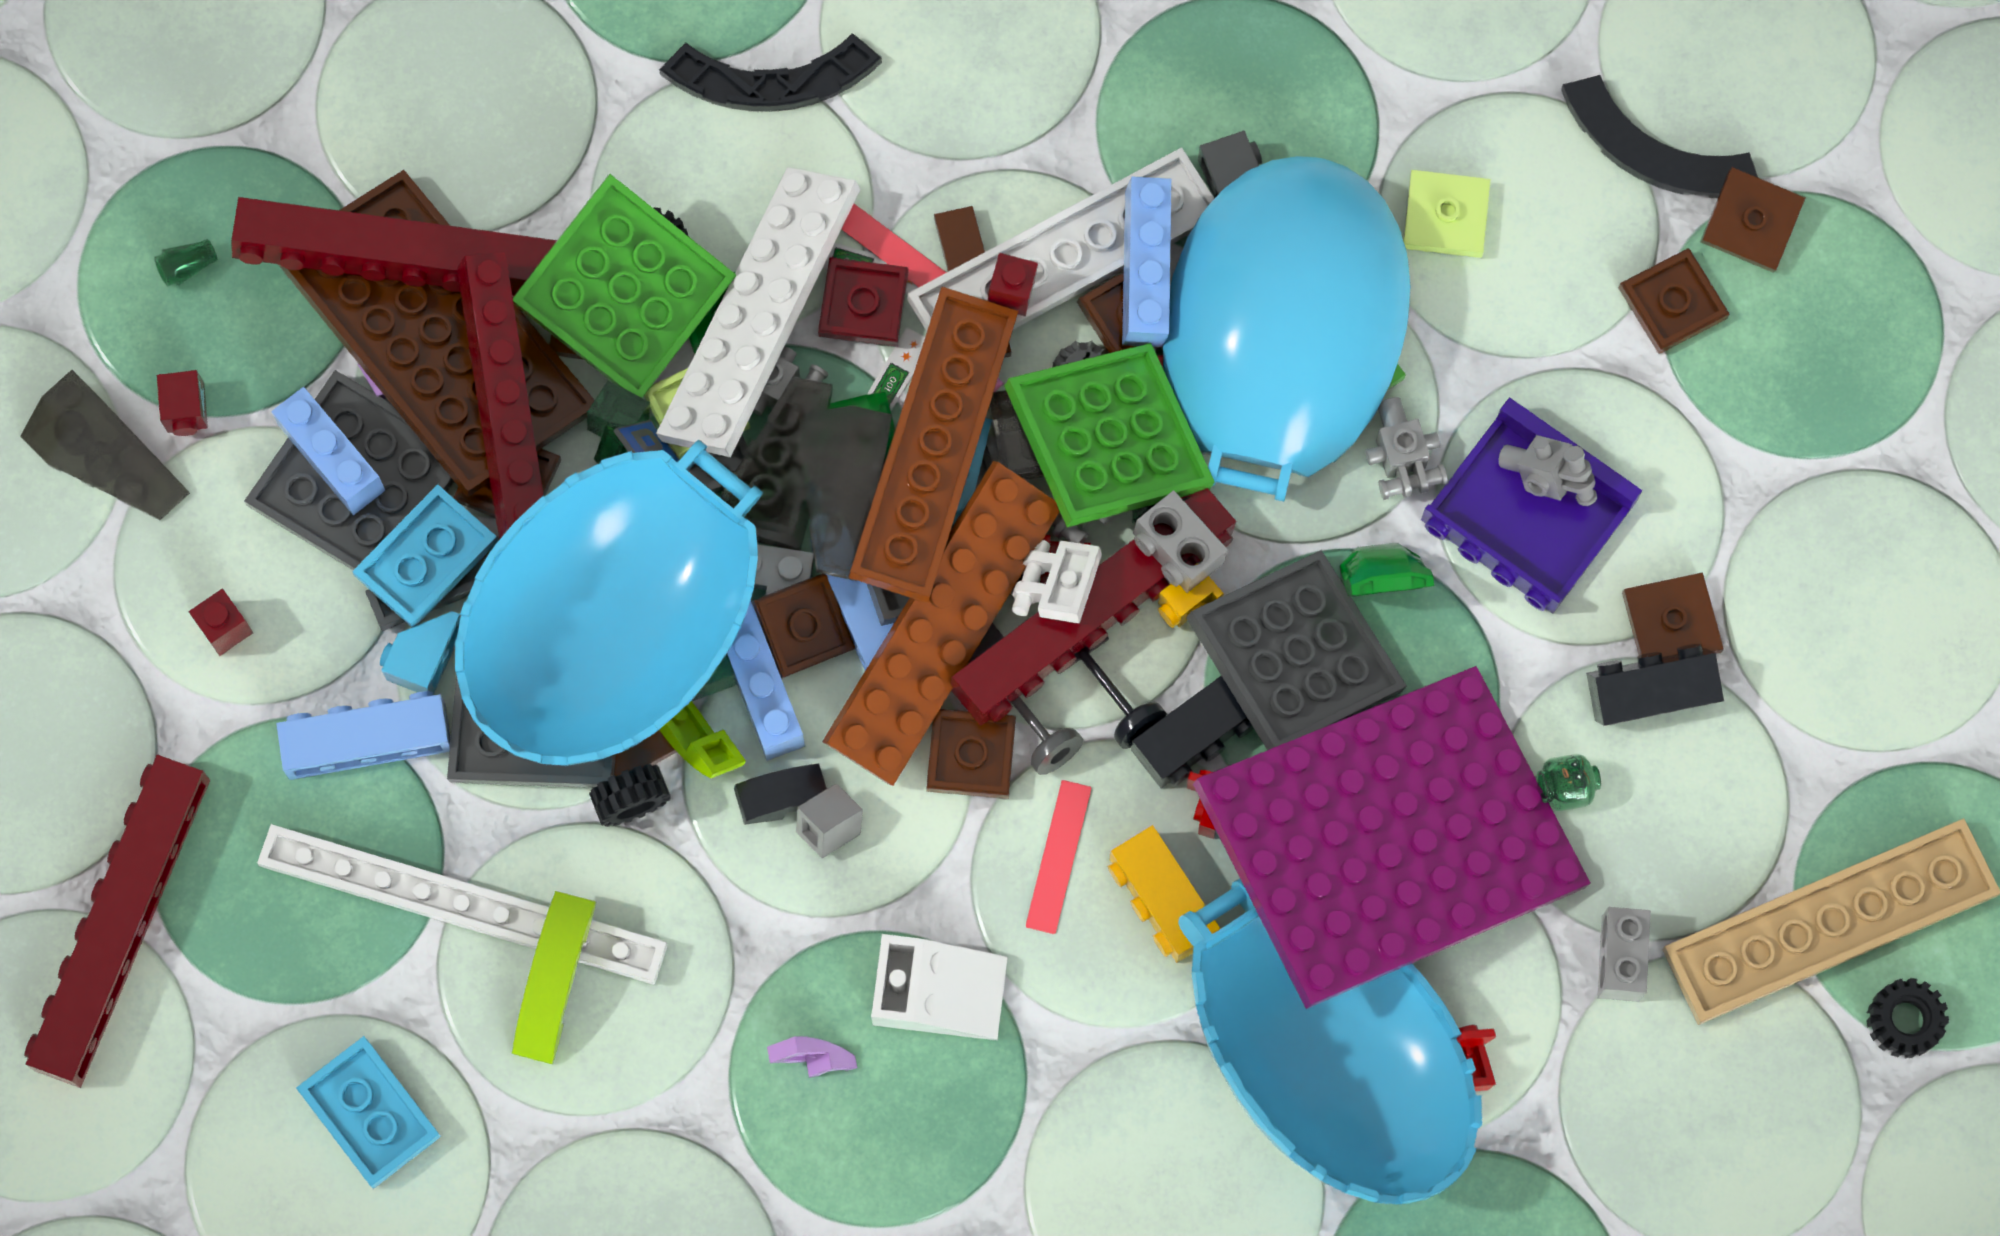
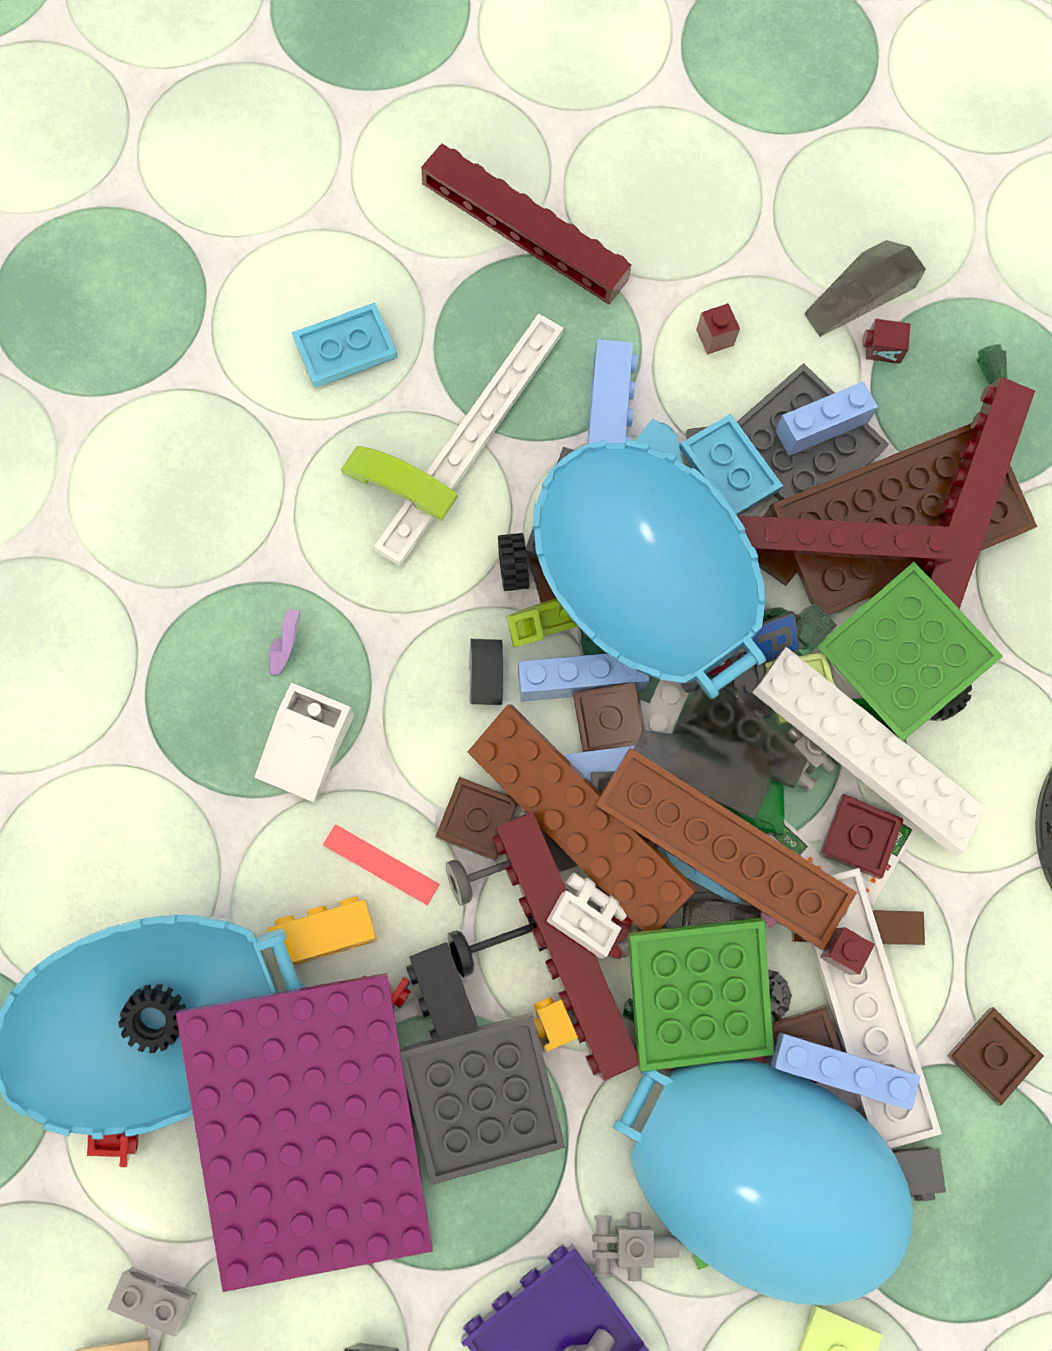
camera: 100 degrees right, 0 degrees up
light grey panel [796,785,863,858] -> none
coral sticker [841,204,946,287] -> none
light grey brick [1133,490,1228,593] -> none
green slope [1339,542,1434,597] -> none
clear green head [1536,754,1601,811] -> none
none -> black tyre [118,984,186,1053]
none -> reddish brown tile [947,1007,1044,1105]

